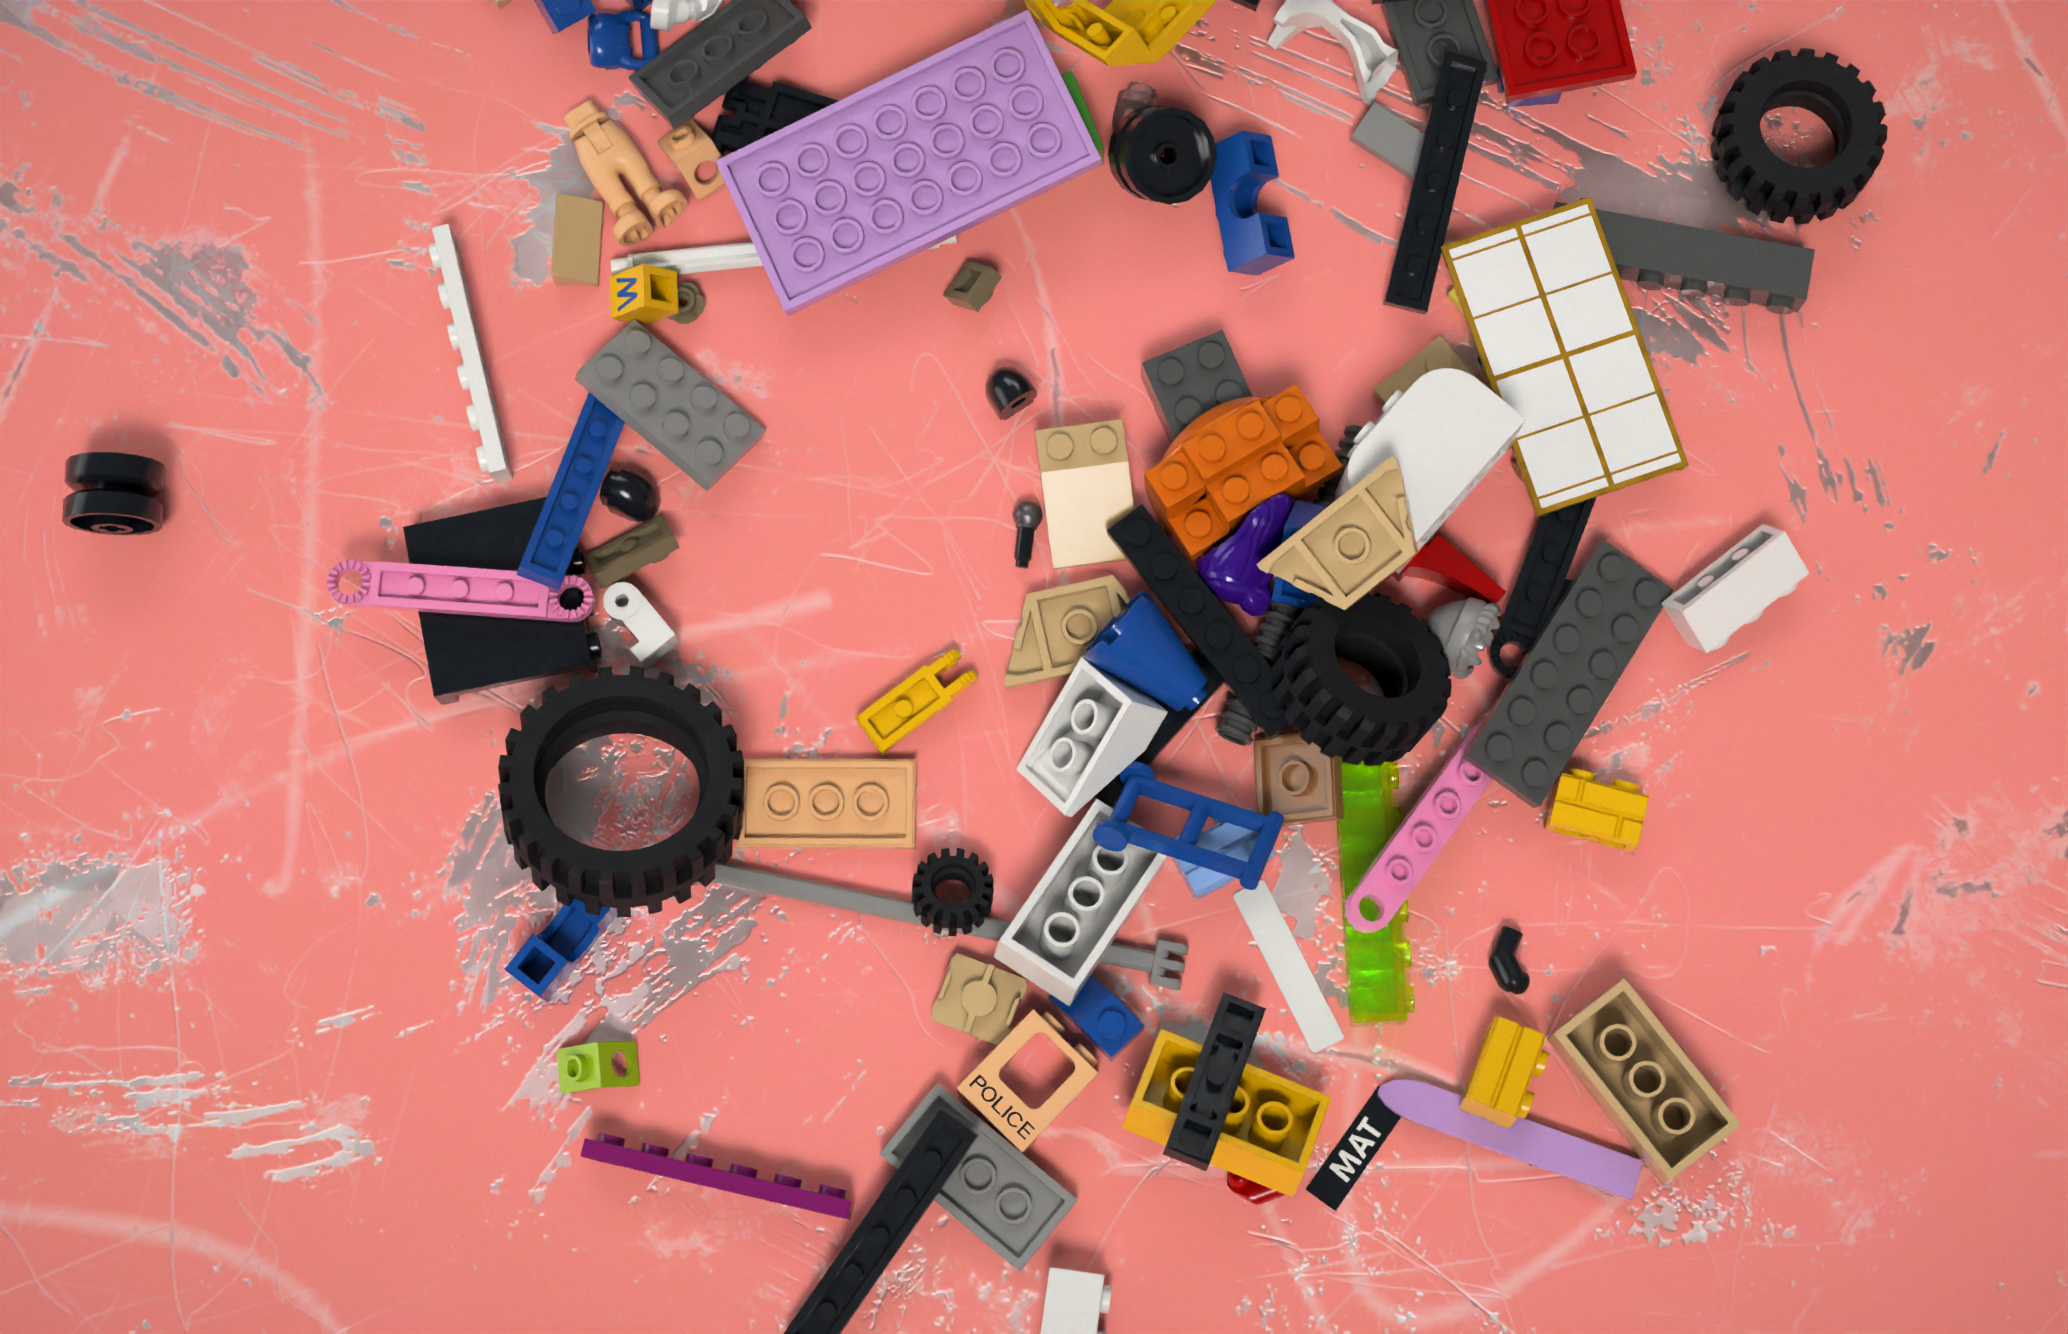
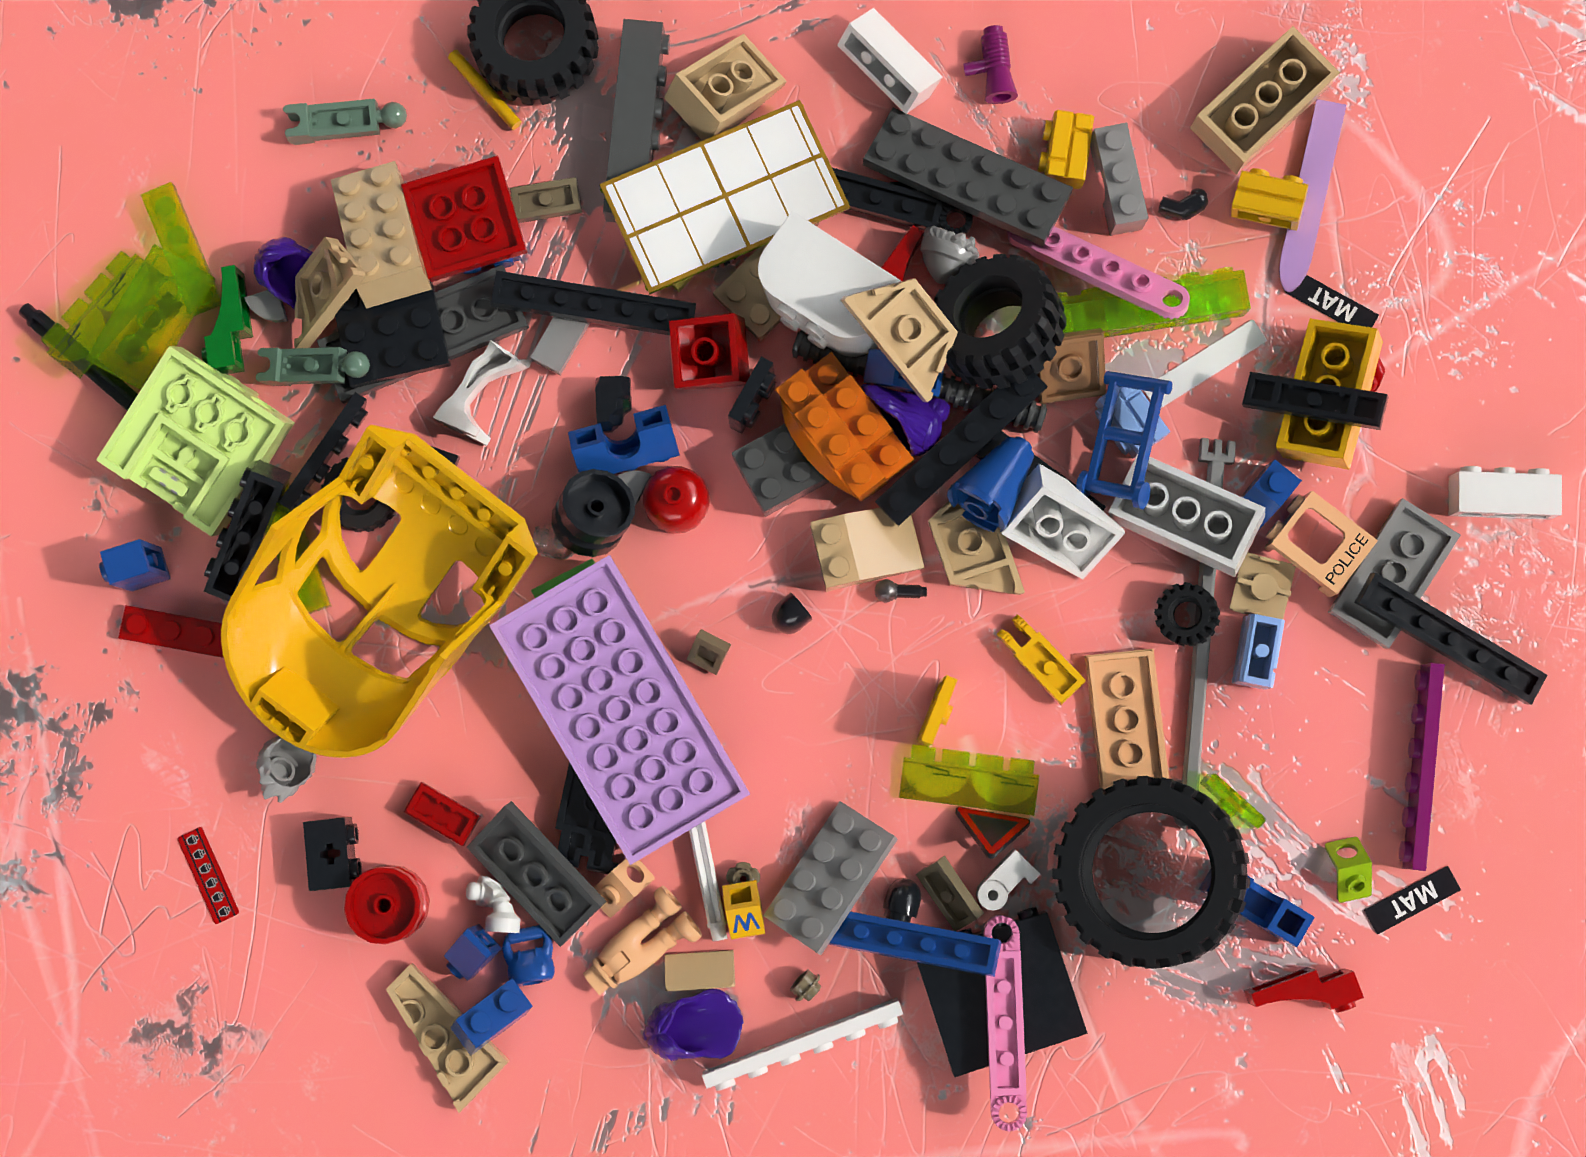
camera: 95 degrees left, 5 degrees up
none -> yellow bar [448,49,522,130]
none -> dark tan plate [510,177,582,223]
none -> black rock [595,376,632,433]
none -> light grey tile [618,470,652,505]
none -> red cylinder [643,466,710,534]
none -> dark purple hair [643,989,744,1061]
none -> tan slope [664,34,787,141]
none -> red slope [669,313,750,389]
none -> black plate [728,356,777,434]
none -> dark tan plate [790,969,821,1001]
none -> clear neon green windscreen [899,744,1040,816]
none -> yellow plate [916,675,958,746]
none -> piece [955,806,1030,859]
none -> magenta piece [963,25,1018,104]
none -> light grey arch [1090,122,1149,236]
none -> clear neon green plate [1200,773,1266,830]
none -> light blue brick [1232,614,1285,690]
none -> red slope [1244,967,1364,1013]
none -> black sticker [1364,866,1461,935]

